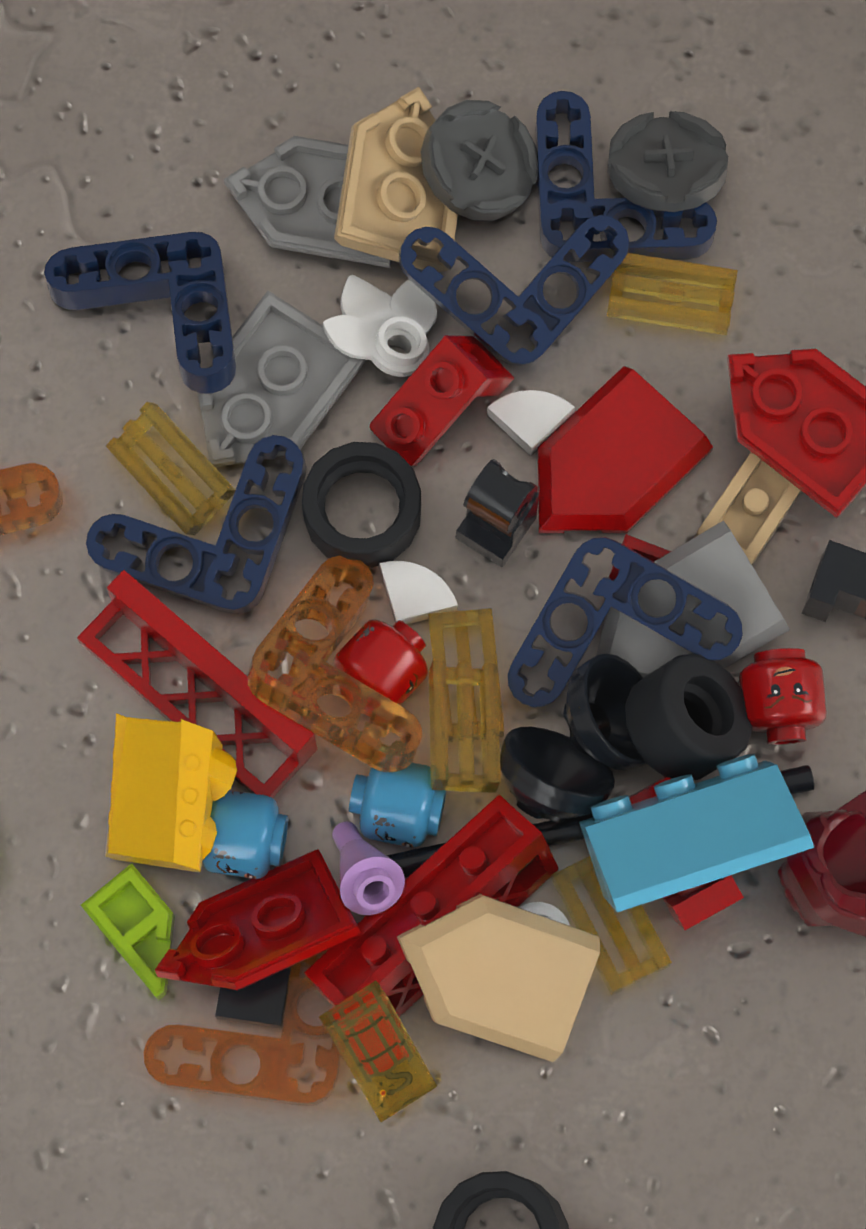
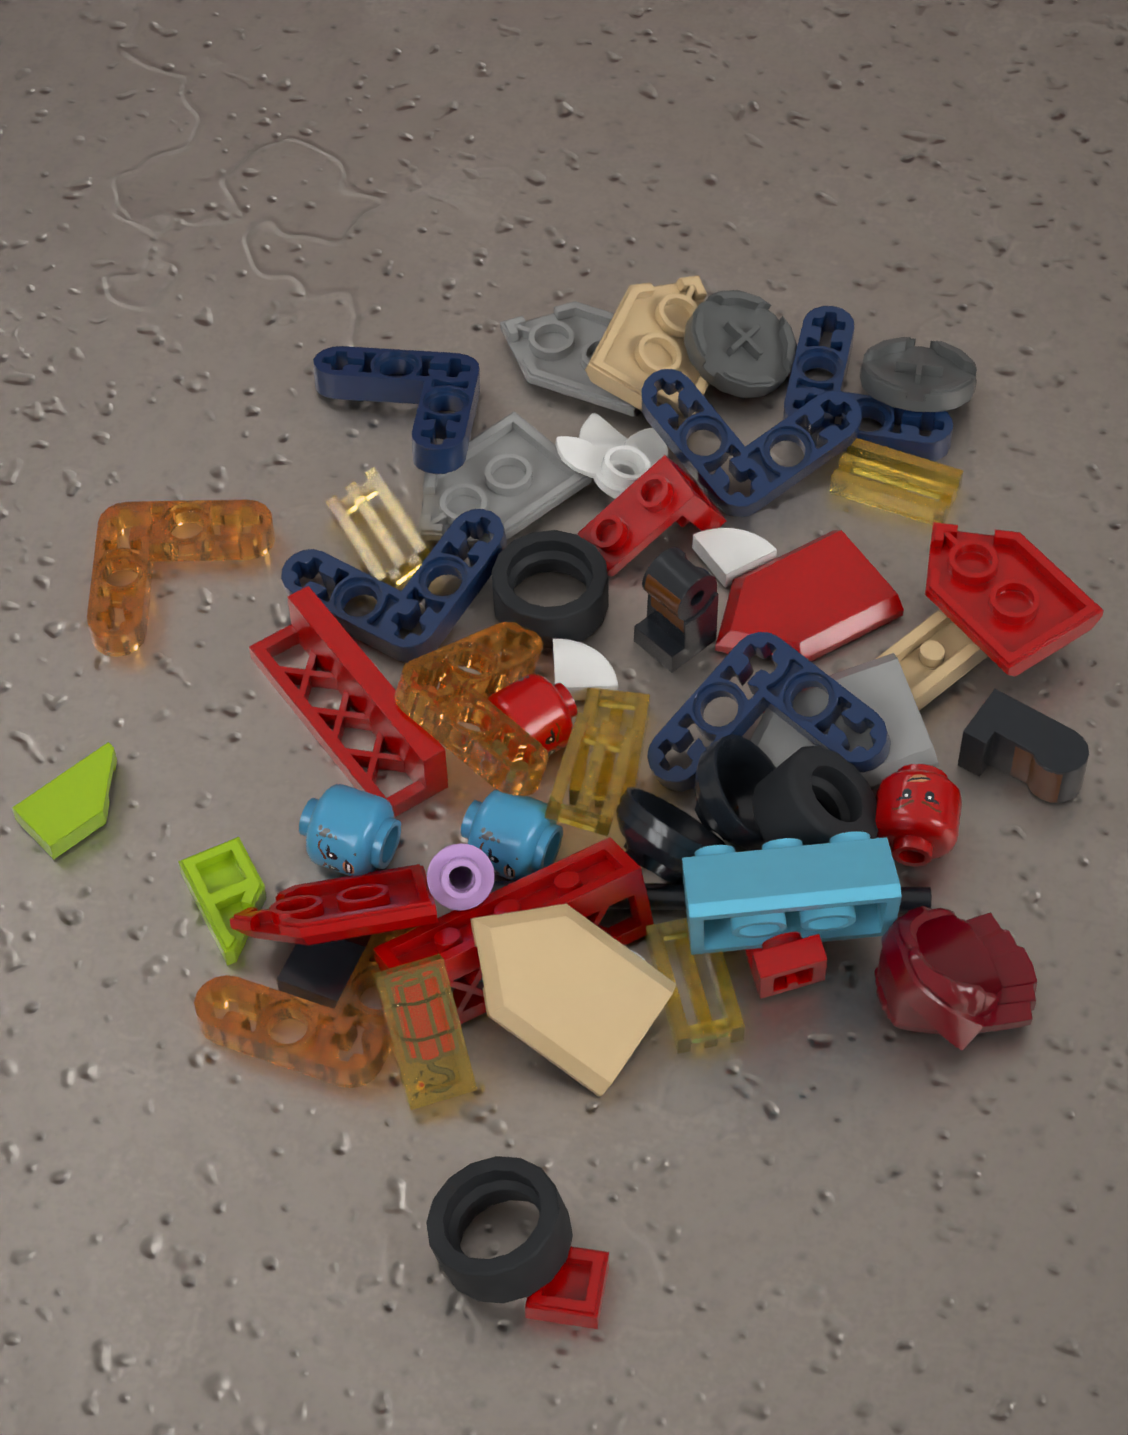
camera: 15 degrees right, 20 degrees down
yellow slope [105,713,237,873] -> none

